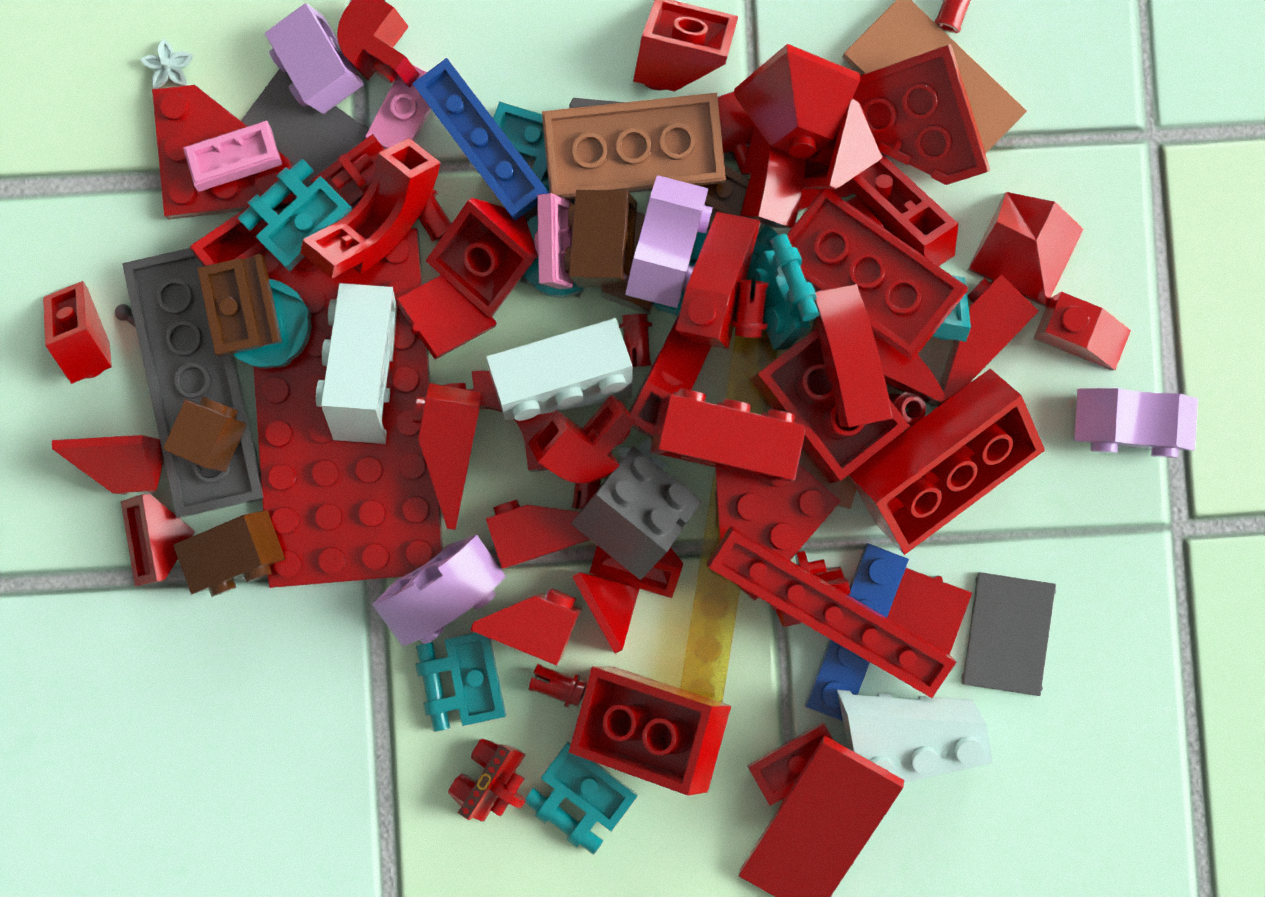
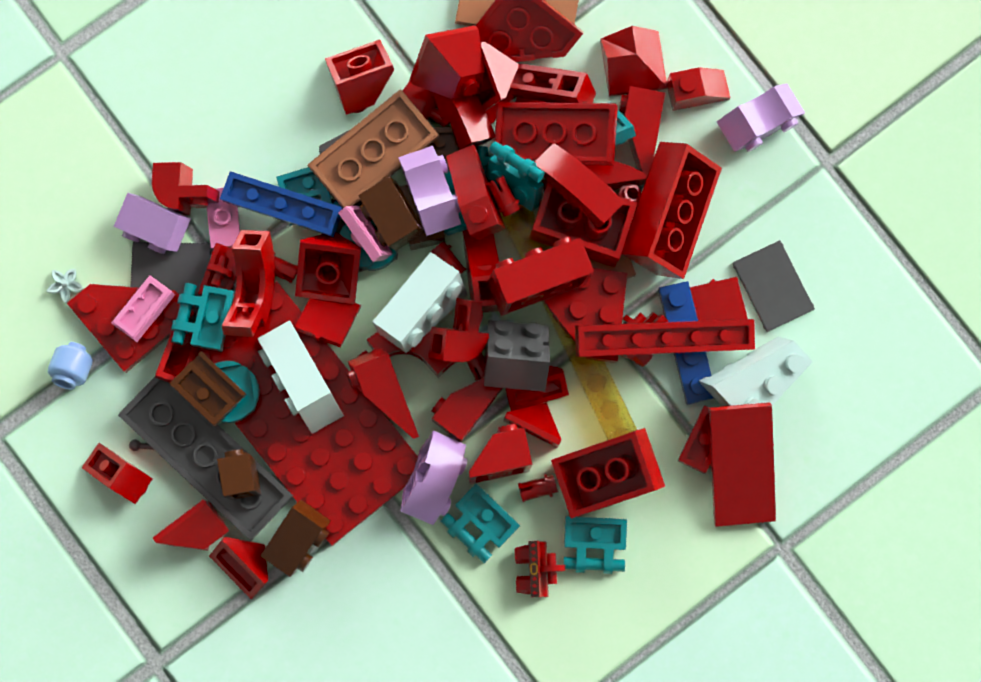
camera: 40 degrees left, 5 degrees down
none -> light blue head [48,342,93,390]

